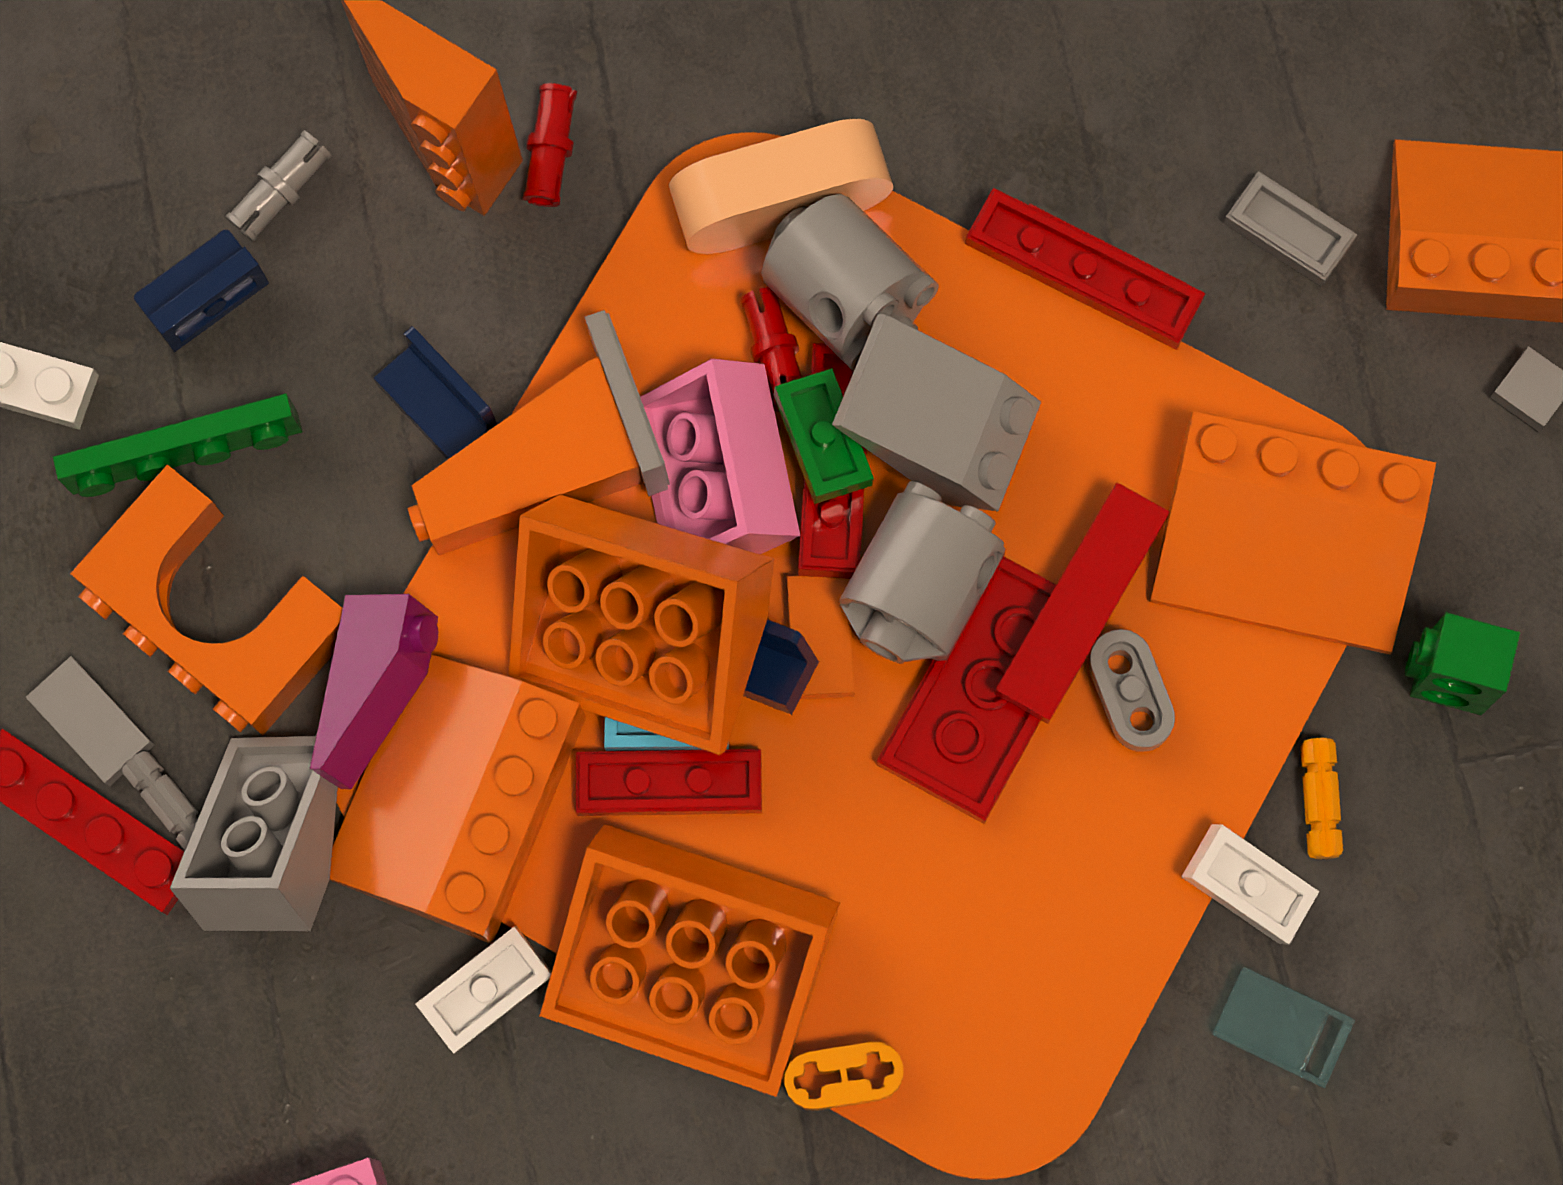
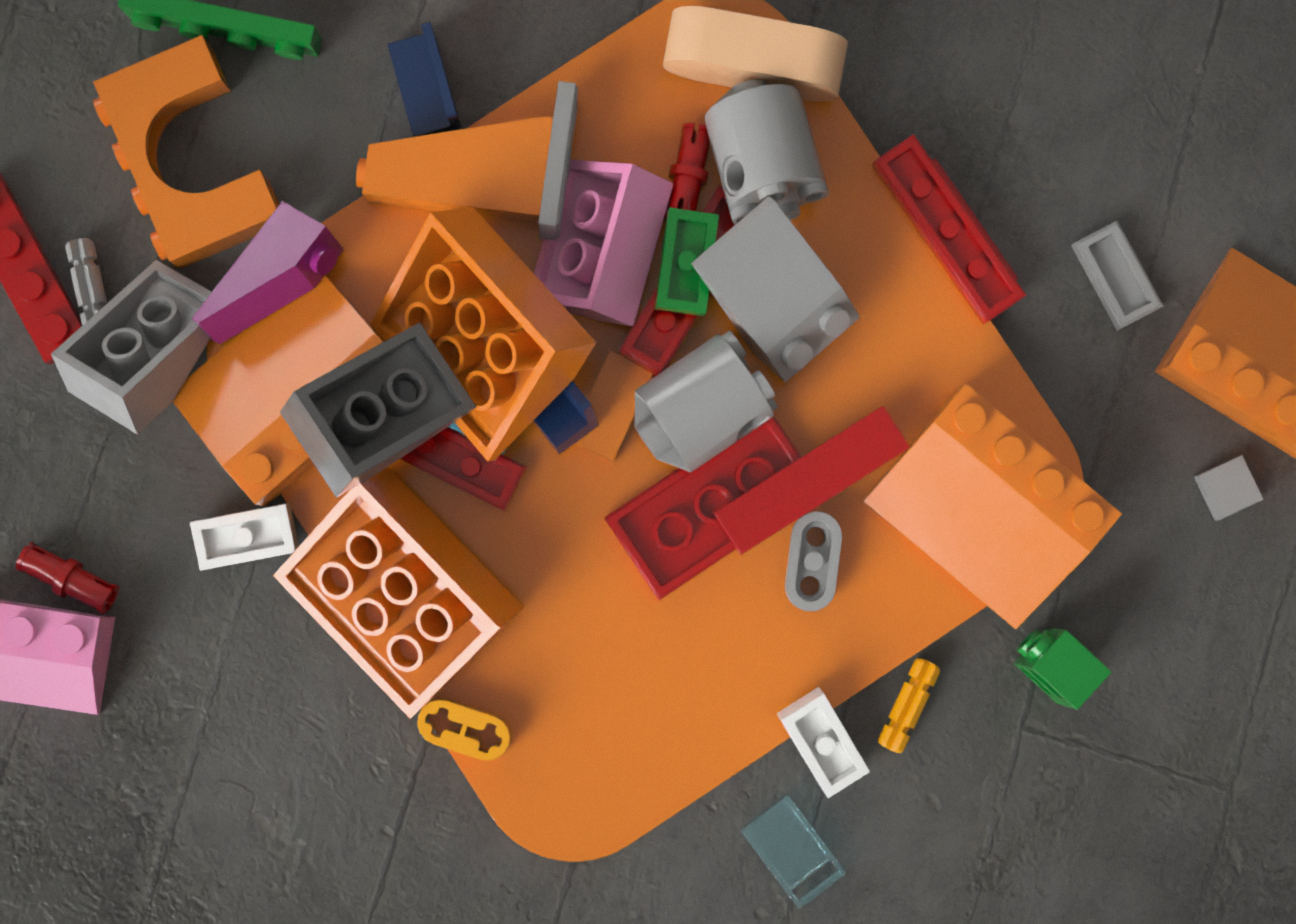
camera: 20 degrees right, 10 degrees up
light grey tile [26,656,155,787] -> none
none -> red pin [15,542,119,614]
none -> dark grey slope [280,322,476,498]

